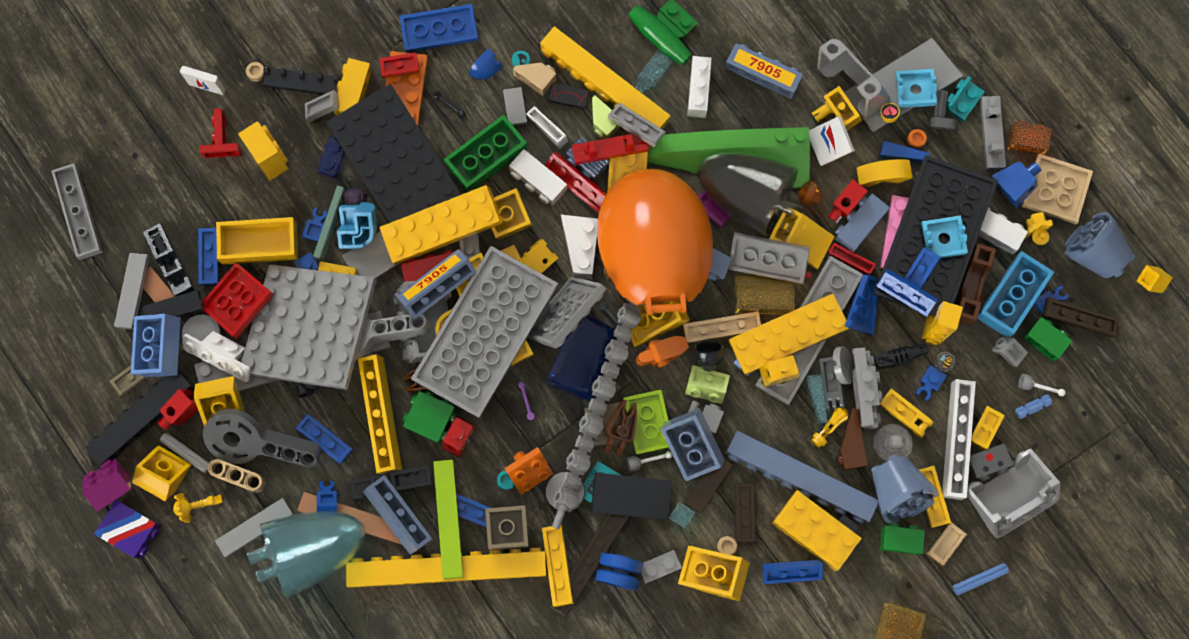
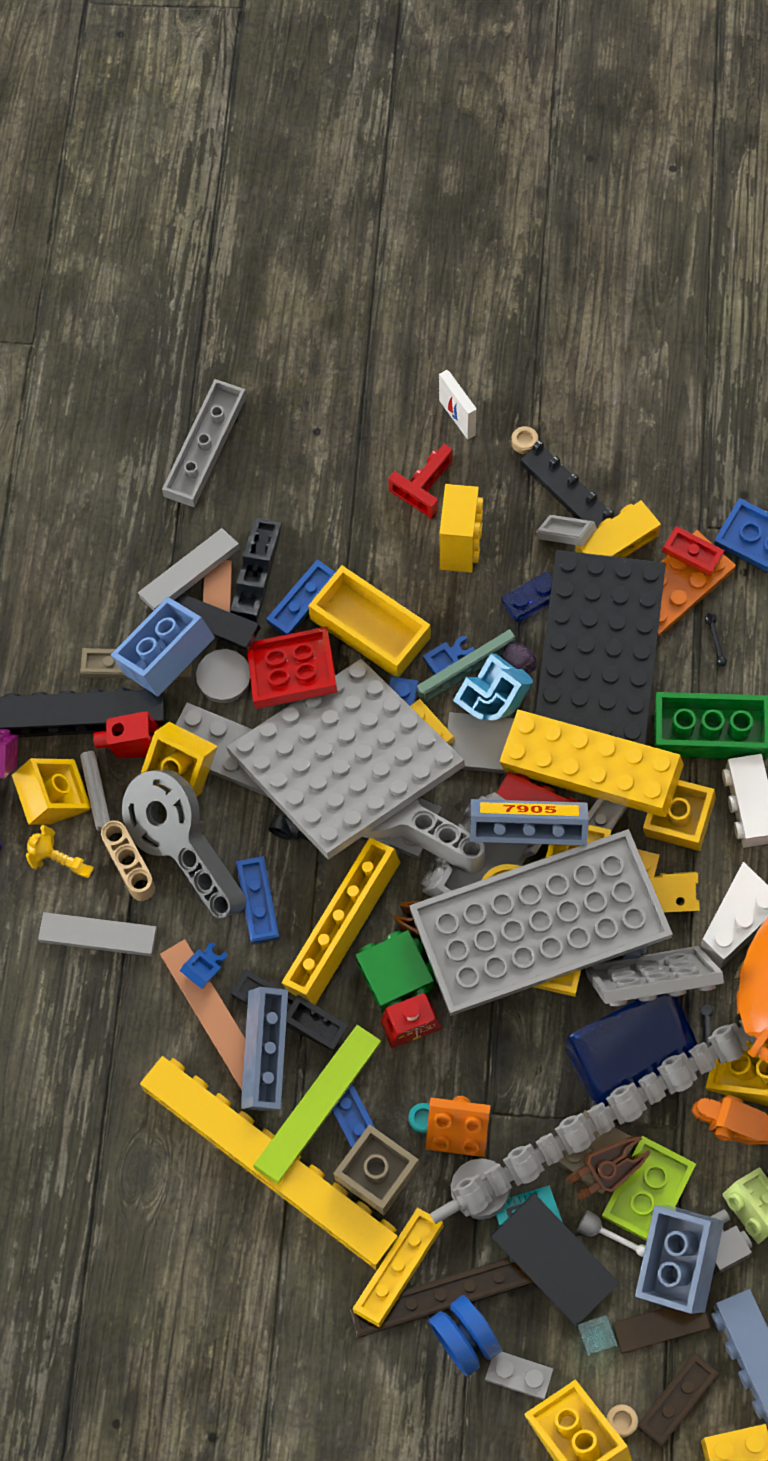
camera: 45 degrees right, 10 degrees down
white bracket [182,331,250,382] -> none
clear light blue windscreen [247,511,366,598] -> none
medium lavender hinge [518,381,535,420] -> none

